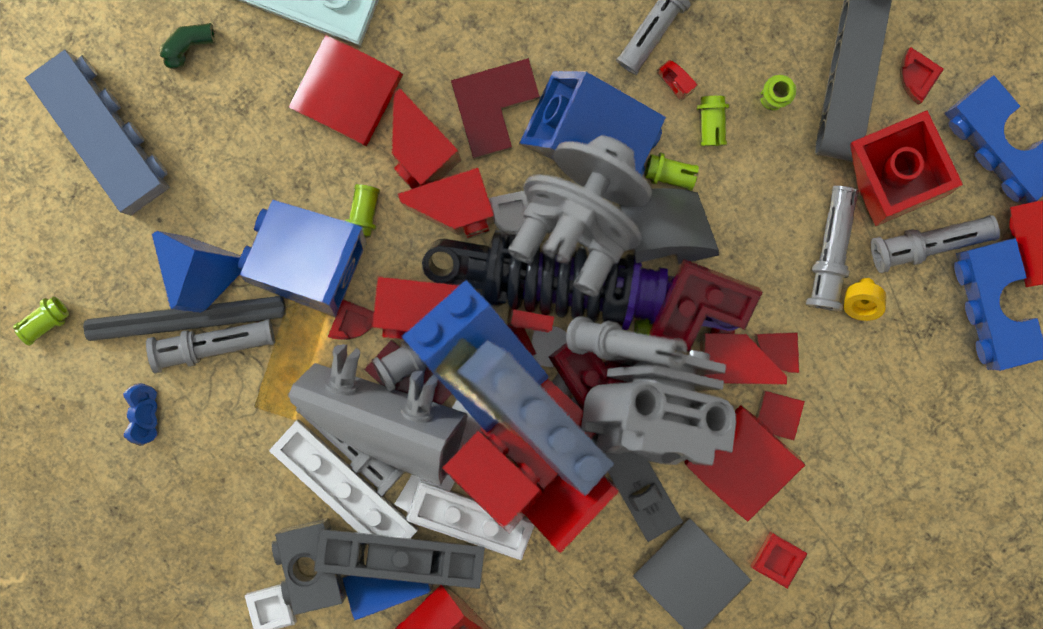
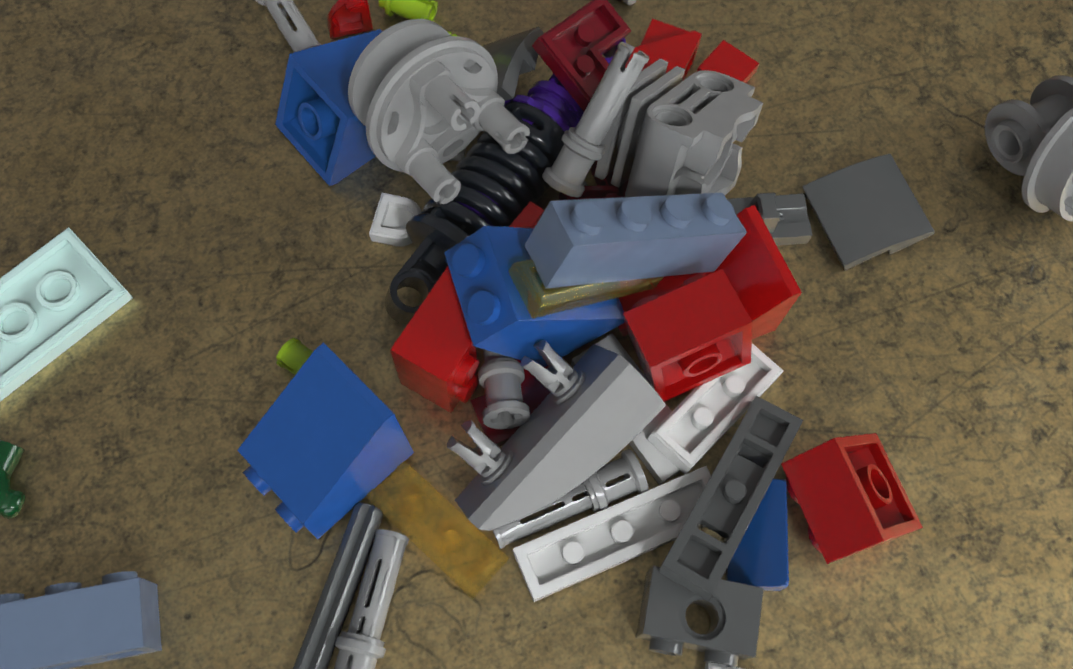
camera: 70 degrees left, 20 degrees down
blue slope [152,231,242,313] -> none
red slope [289,35,403,147] -> none
red tile [328,299,374,340] -> none
red slope [392,89,462,189] -> none
red slope [398,168,495,239] -> none
dark red tile [451,58,540,160] -> none
red slope [684,405,805,522] -> none
red tile [750,531,808,589] -> none

